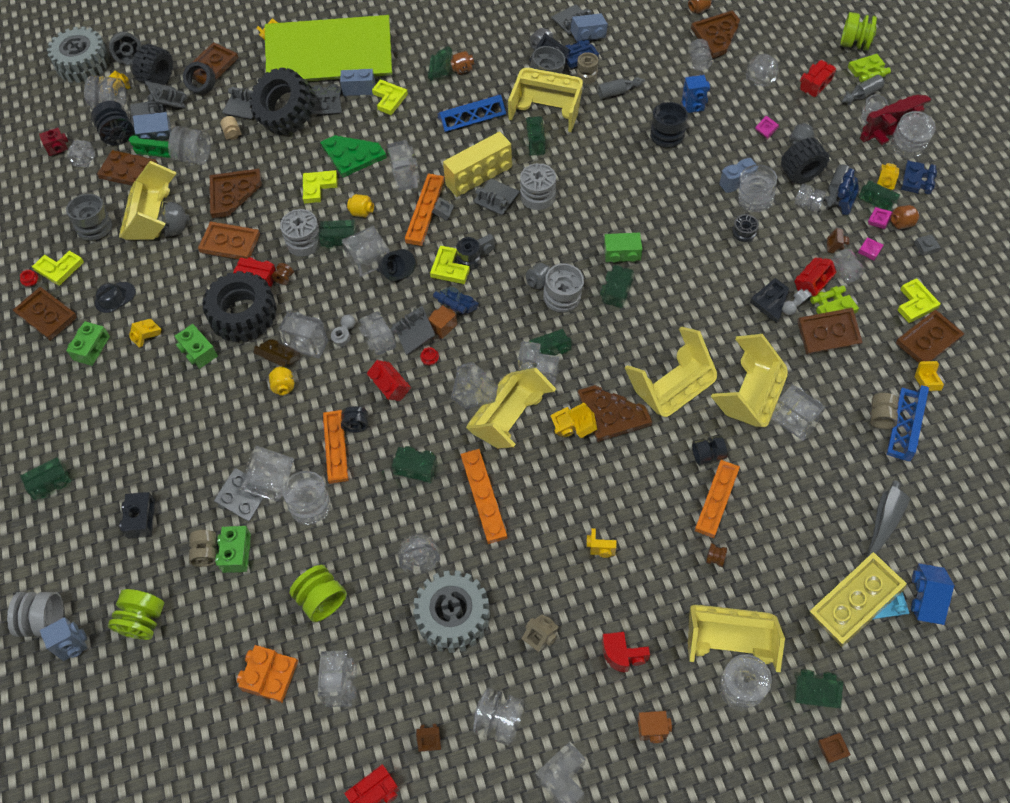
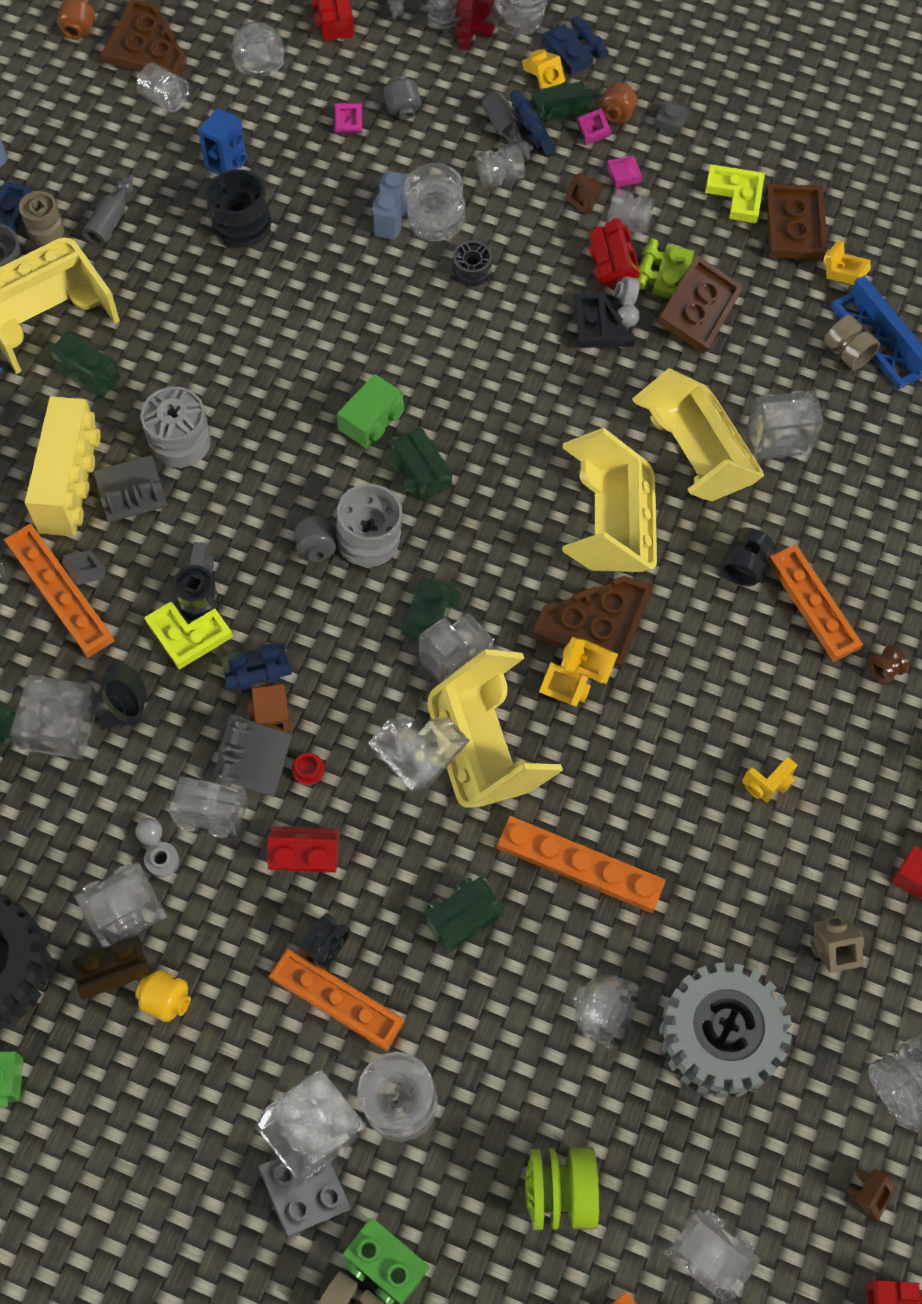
camera: 55 degrees left, 5 degrees up
black tyre [780,137,830,184] -> none

